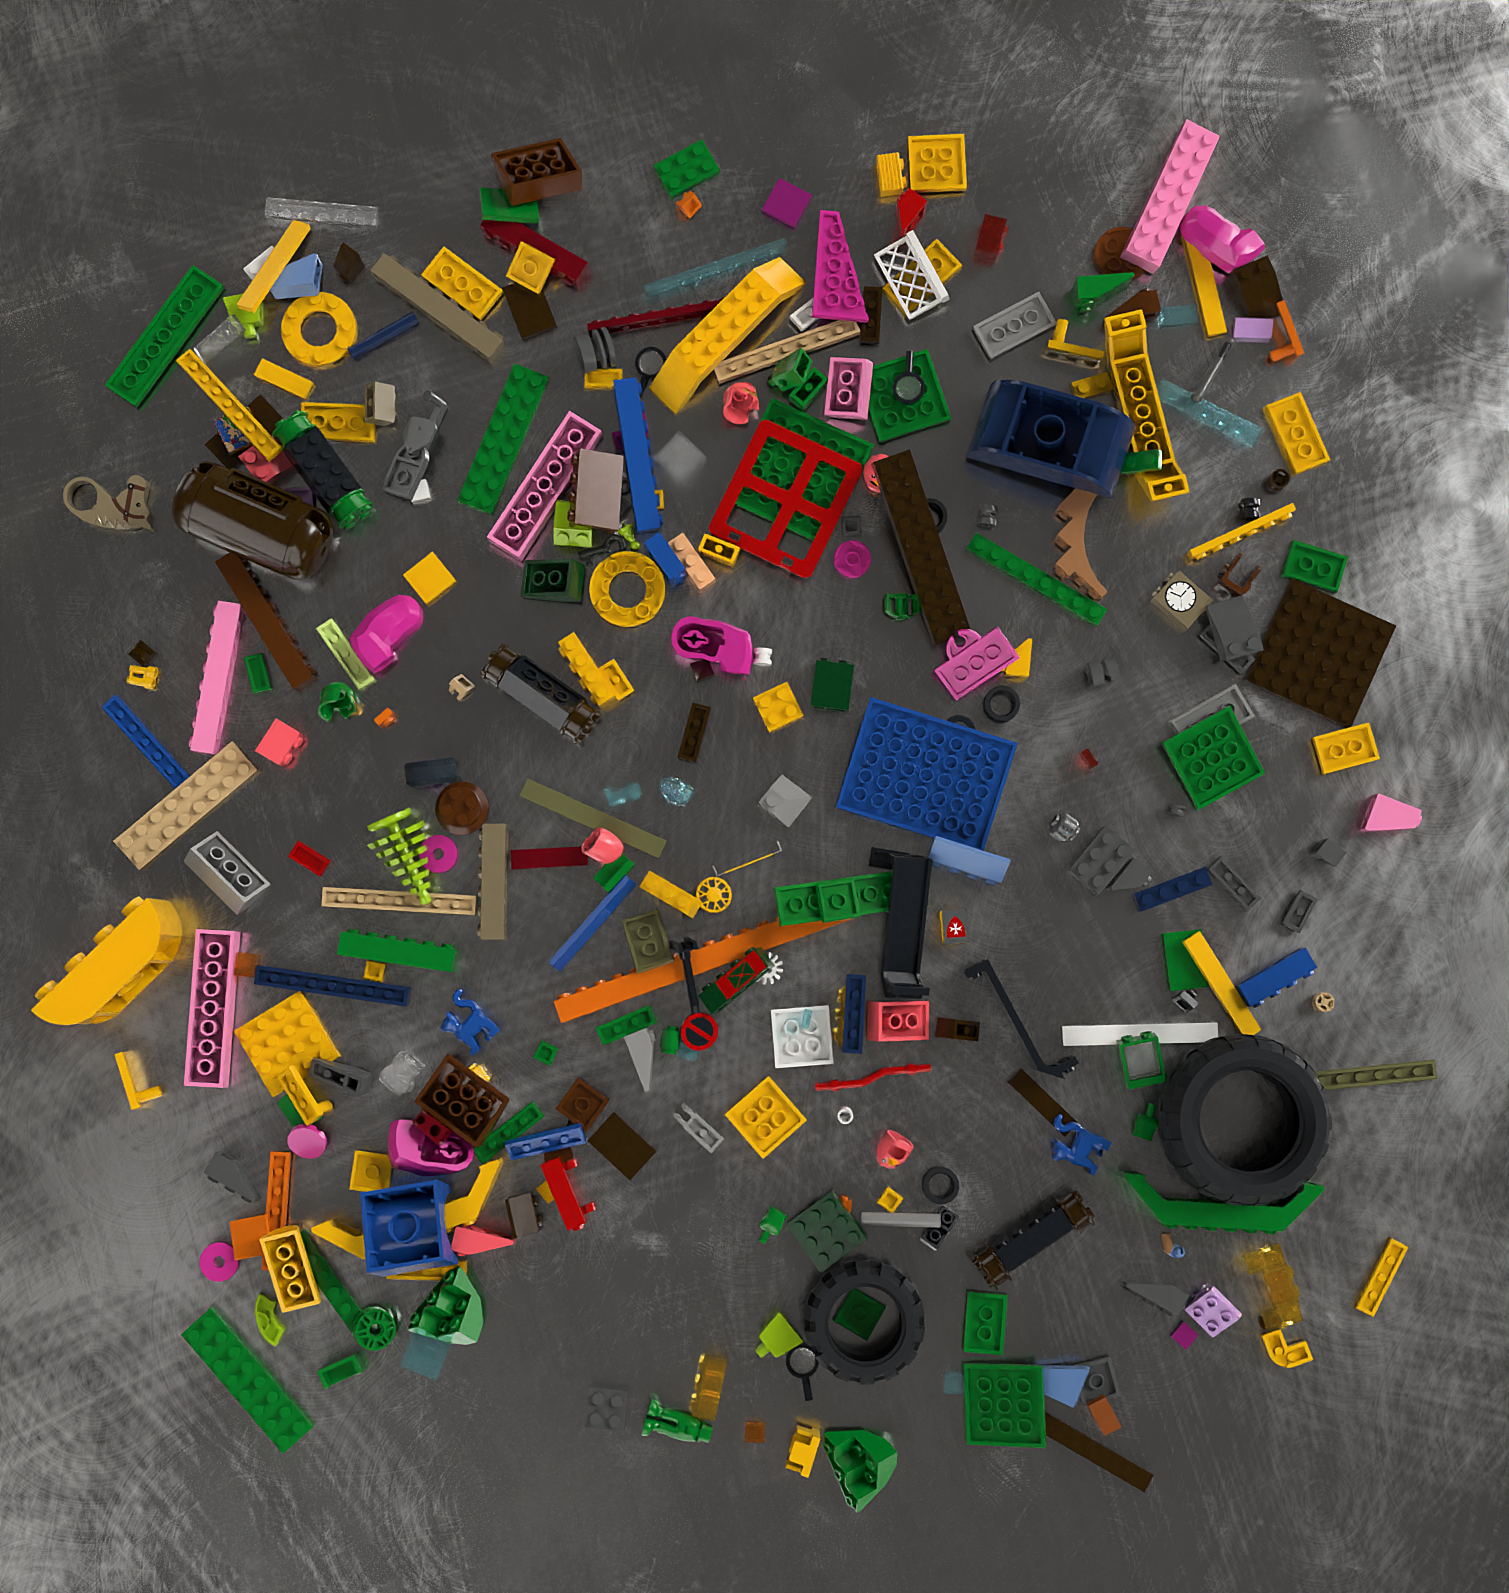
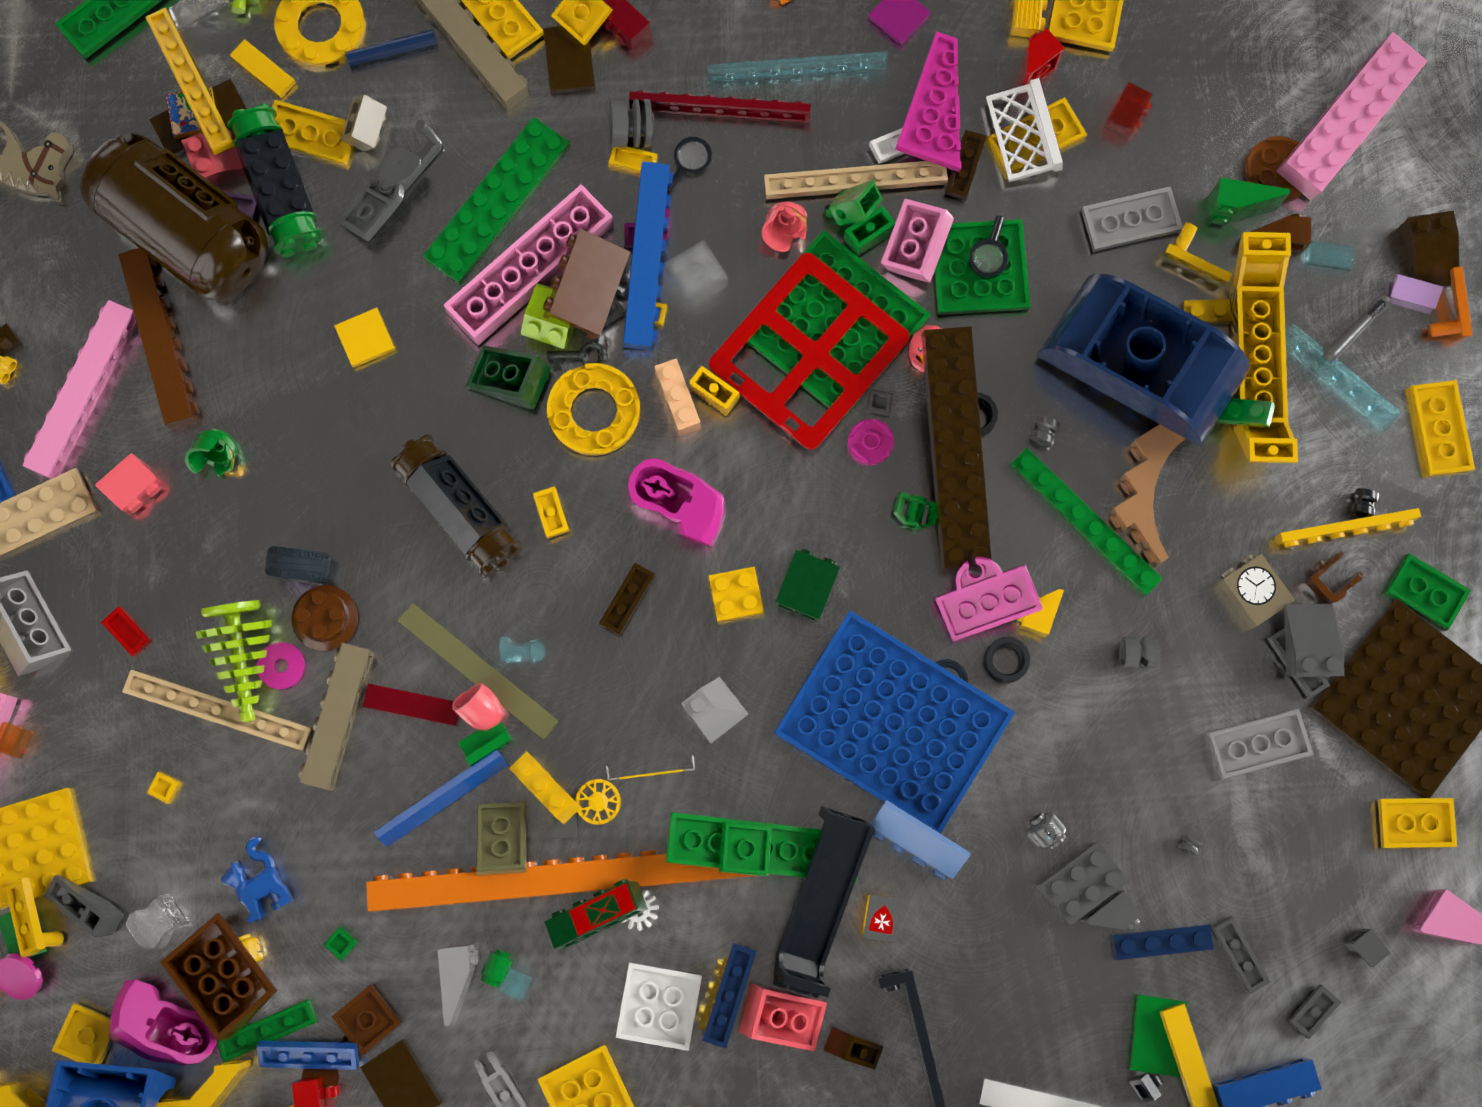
camera: 10 degrees right, 5 degrees down
green tile [244,653,273,695] -> none
dark blue plate [254,965,410,1007] -> none
yellowish green tile [316,618,375,691] -> none
green brick [337,929,458,972] -> none
dark pink piece [350,595,423,674] -> none
orange plate [374,708,396,728] -> none
white tile [411,479,431,503] -> none
dark red leg [412,1109,453,1145] -> none
tan tile [448,674,476,701] -> none
yellow brick [558,632,617,709] -> none
green plate [596,1005,657,1046] -> none
lime piece [617,522,640,551] -> none
blue window [644,532,687,587] -> none
yellow slope [649,257,806,414] -> none
clear light blue rock [660,777,694,806] -> none
black piece [669,937,718,1051] -> none
dark brown slope [690,659,715,683] -> none
white wheel [753,648,772,666] -> none
clear light blue tile [800,1009,812,1029] -> none
red bar [815,1063,931,1092] -> none
black tile [868,847,910,870] -> none
clear red tile [1079,749,1098,770] -> none
green plate [1161,706,1265,810] -> none
dark pink piece [1180,205,1265,273] -> none
yellow tile [1184,239,1227,337] -> none
dark brown wheel [1267,469,1290,492] -> none

